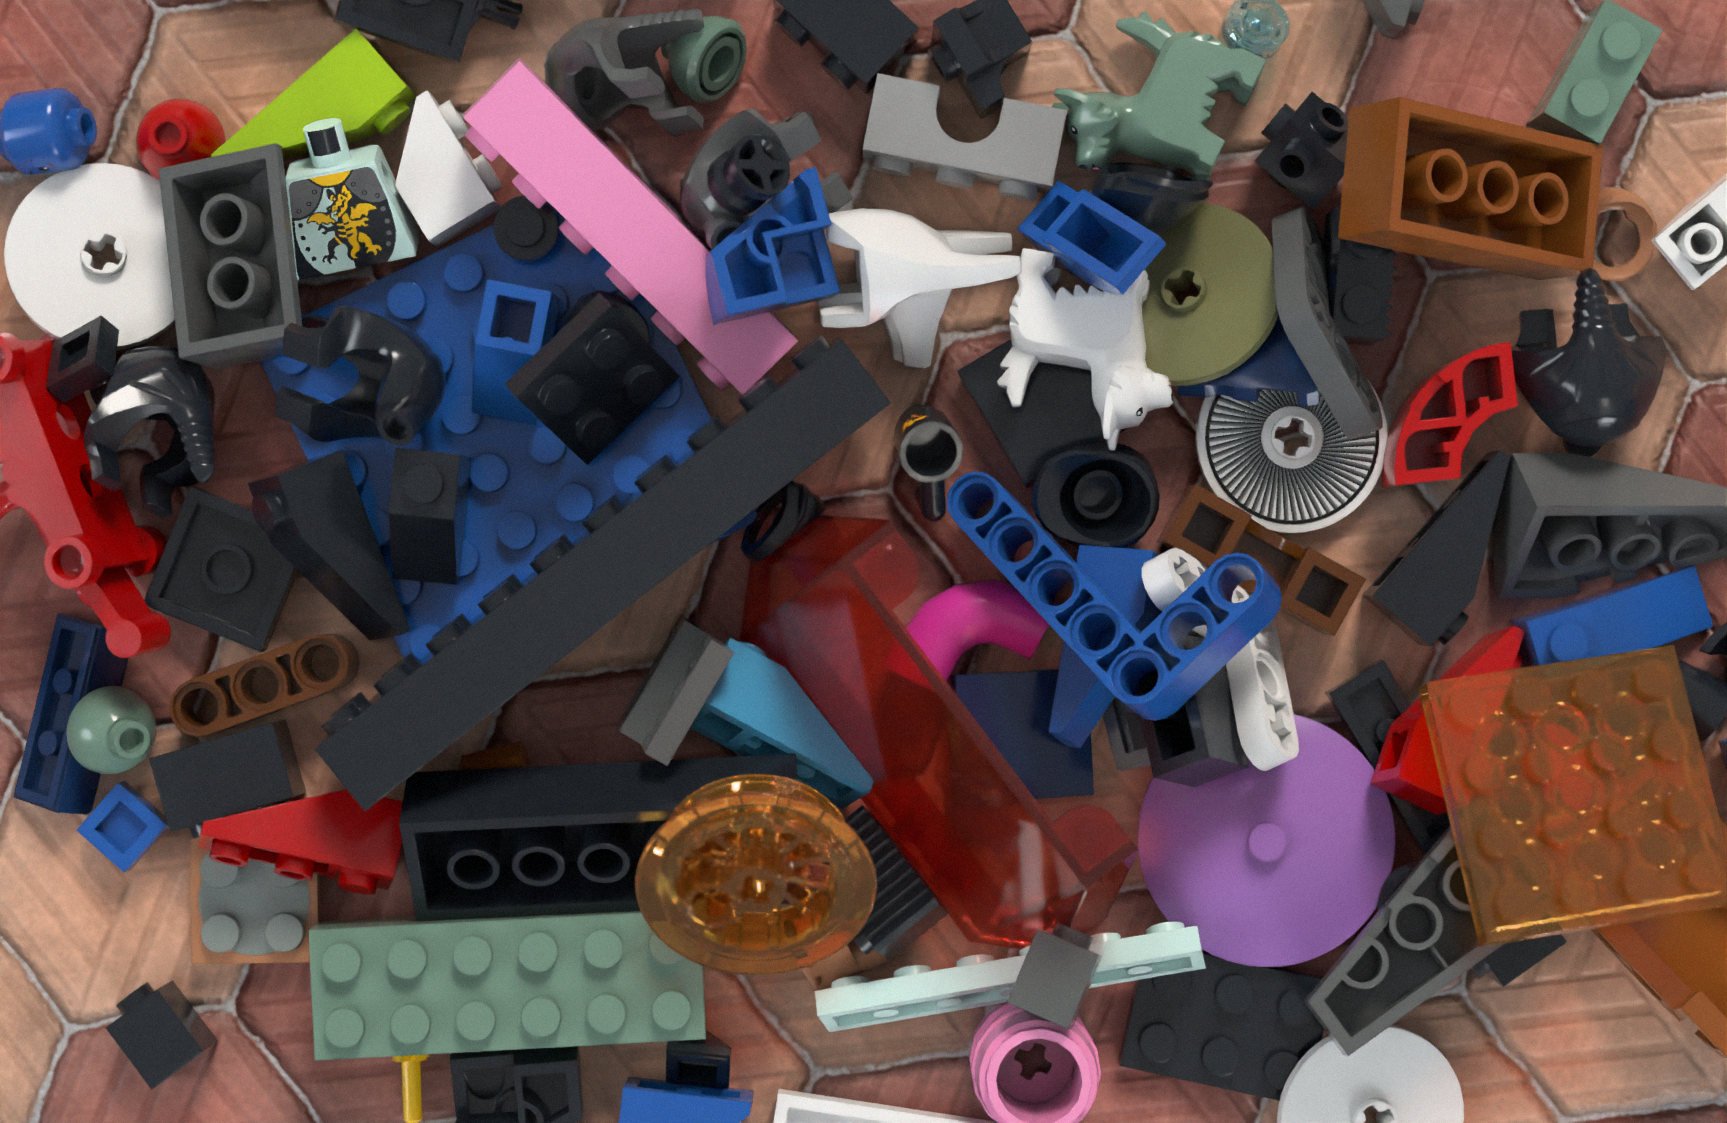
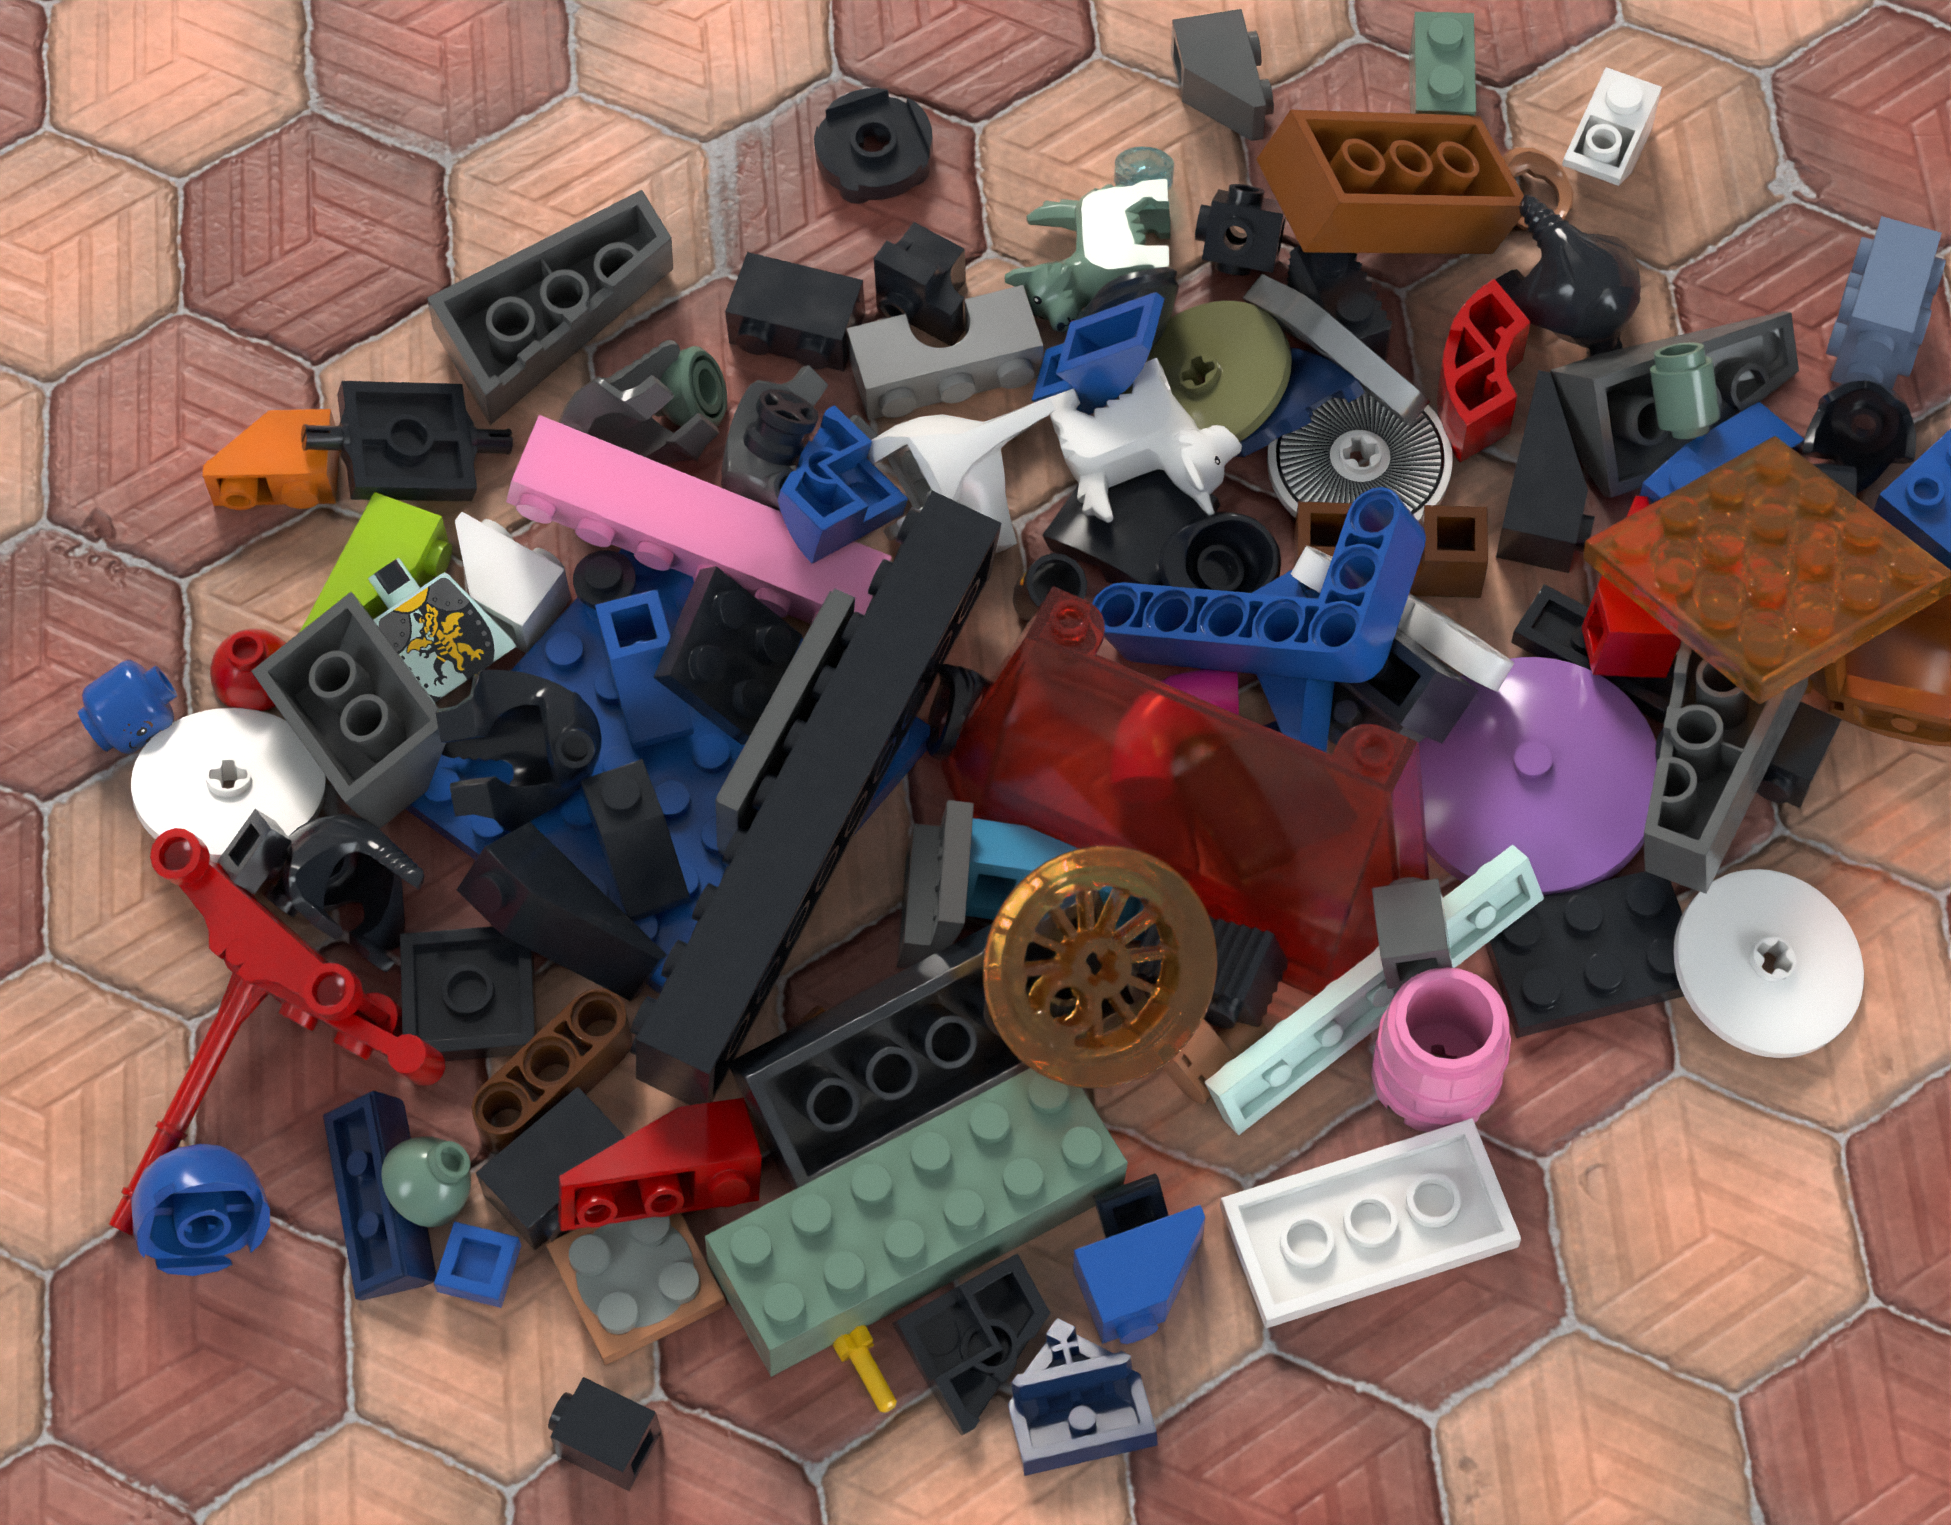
camera: 25 degrees left, 25 degrees down
none -> dark grey tile [715,588,855,855]
none -> sand green brick [1650,342,1721,439]

